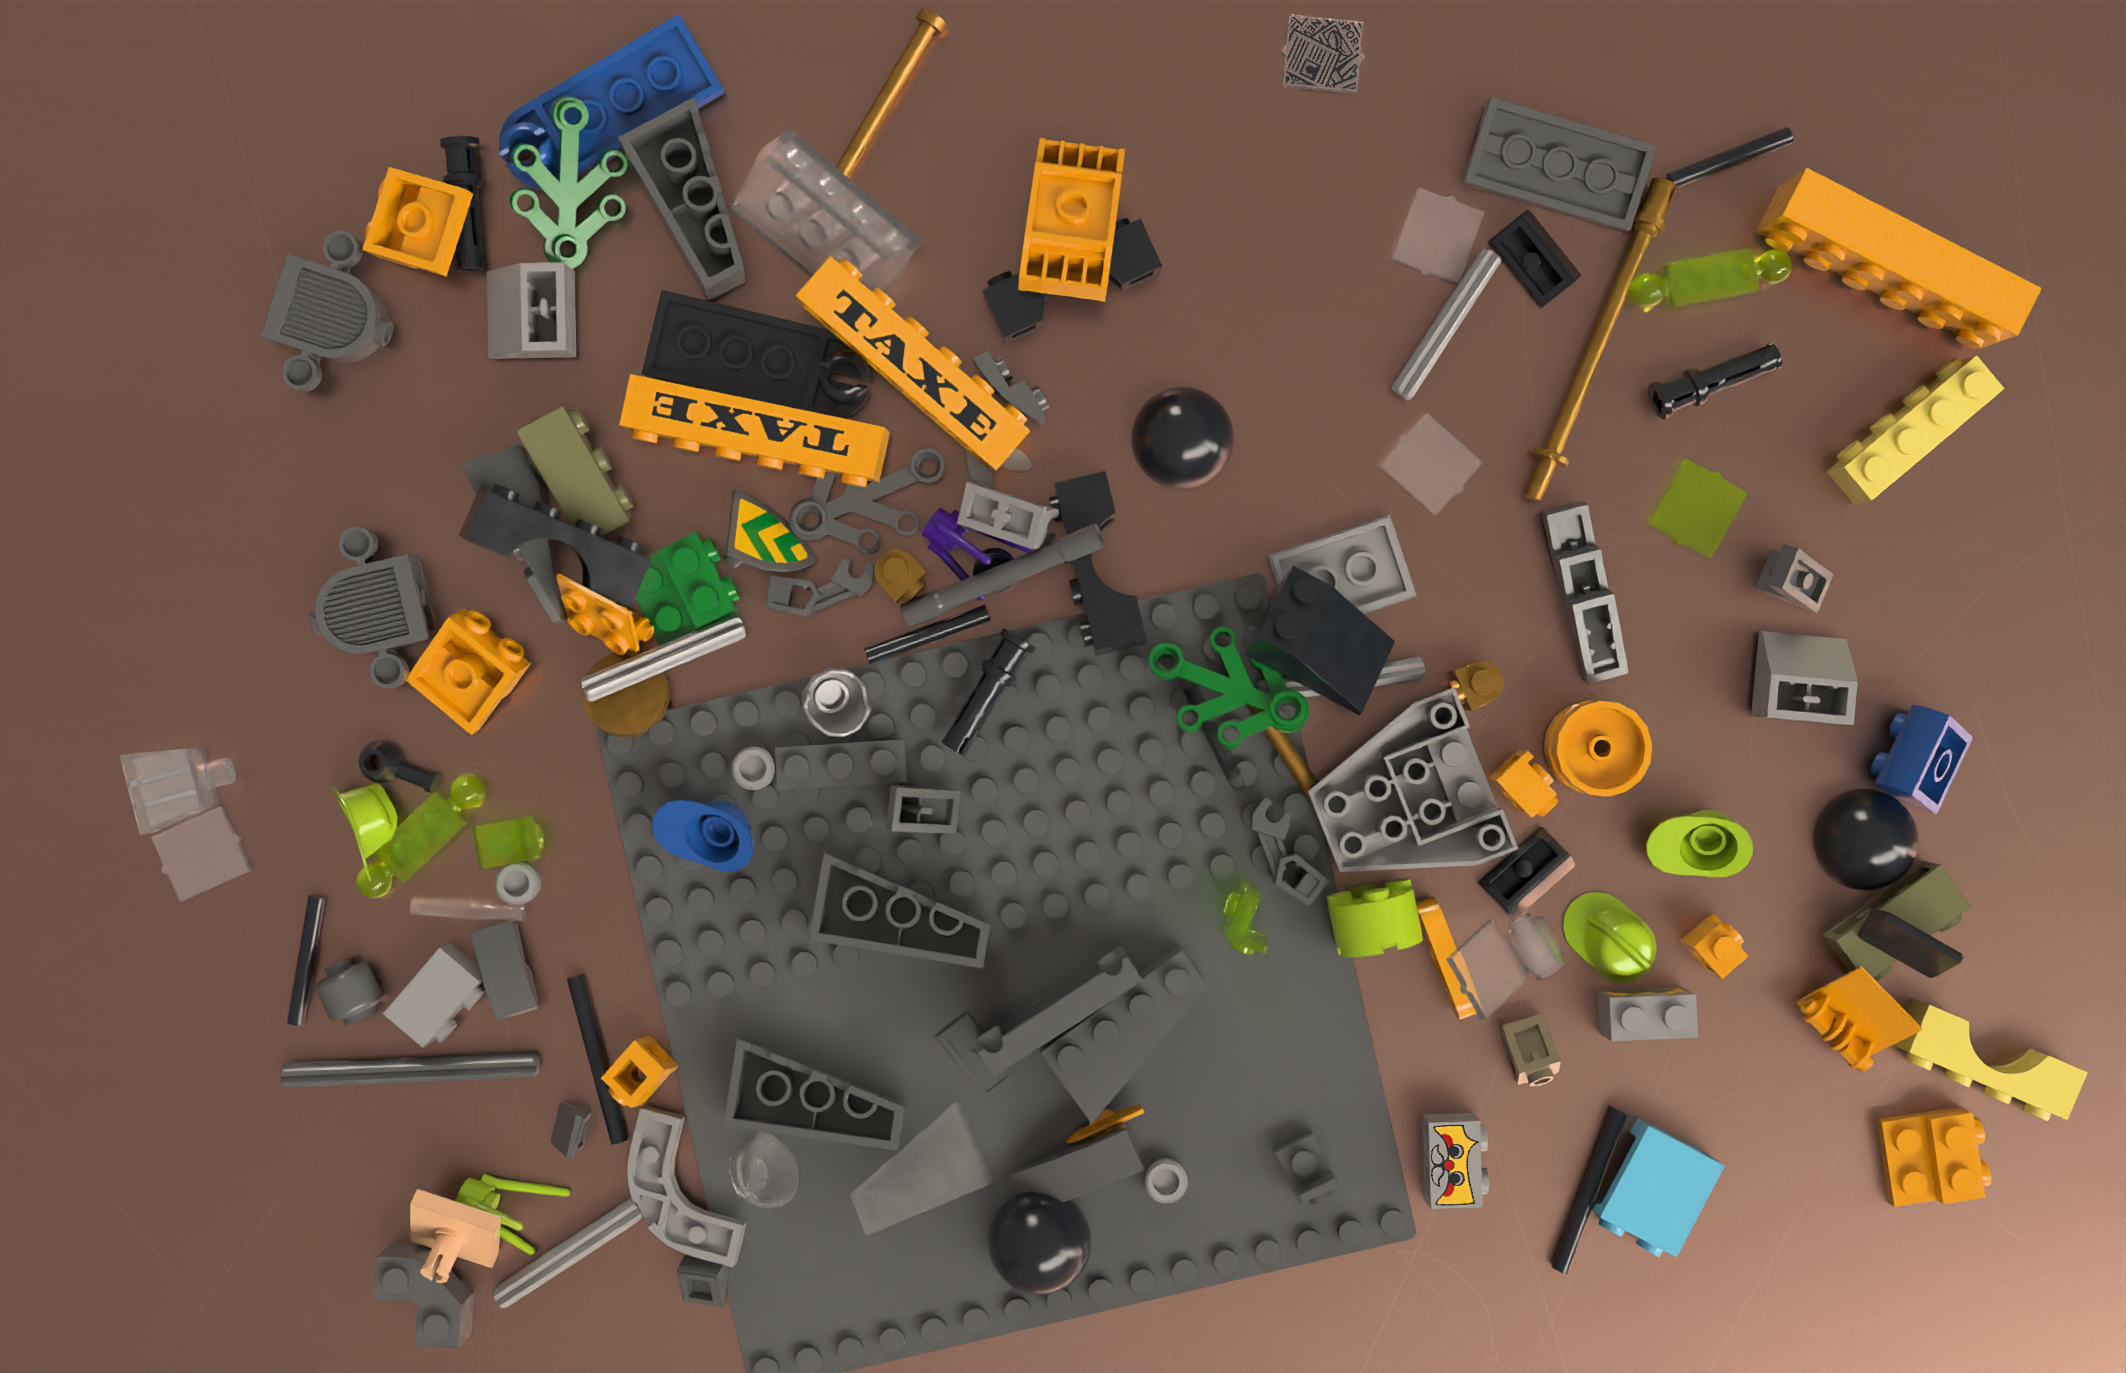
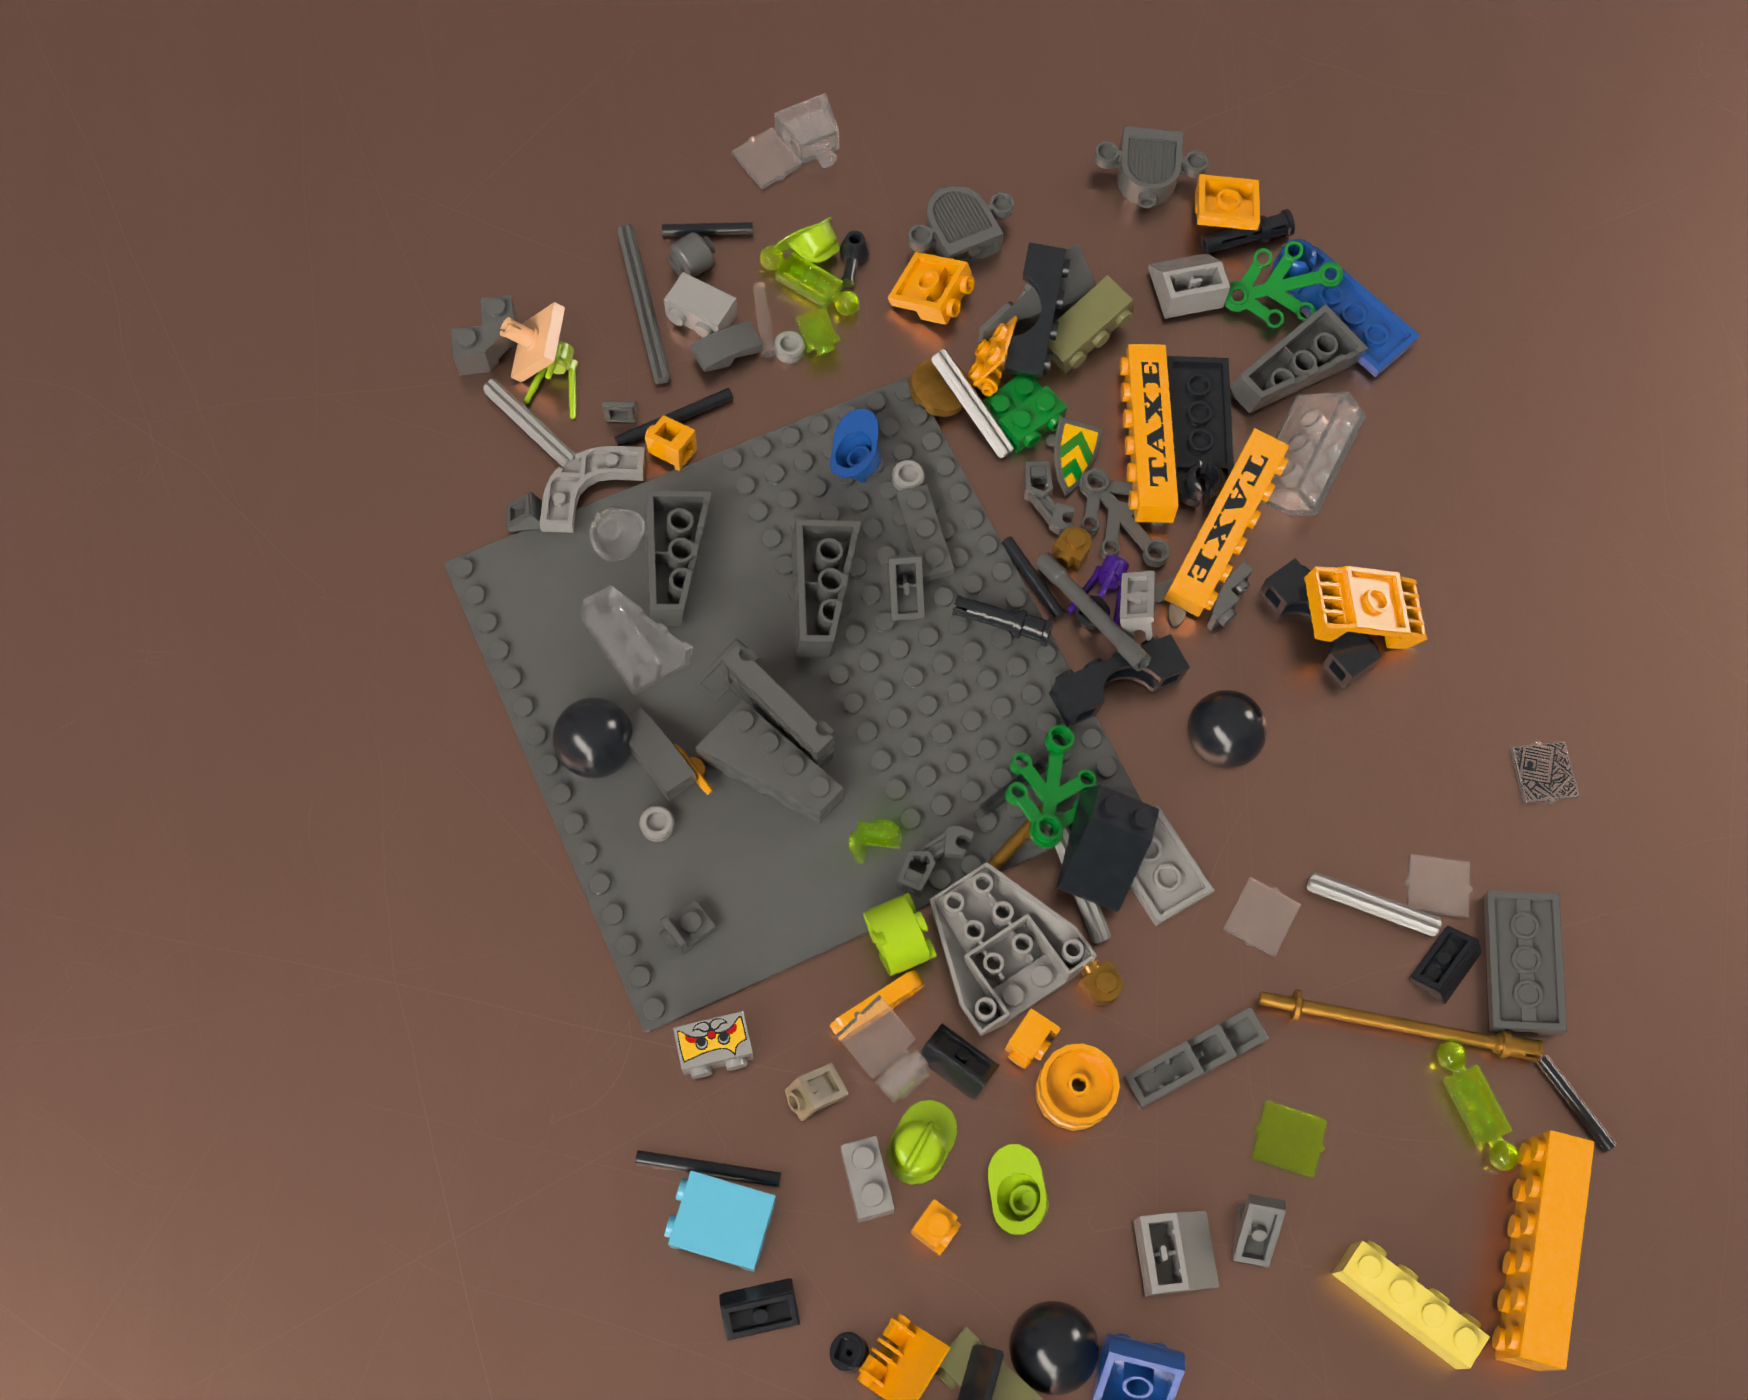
camera: 70 degrees right, 20 degrees down
light grey hair [802,668,871,737] -> none
pearl gold bar [833,8,947,183] -> none
black pin [1648,343,1782,420] -> none
none -> black slope [719,1278,800,1341]
none -> black tile [830,1332,869,1374]

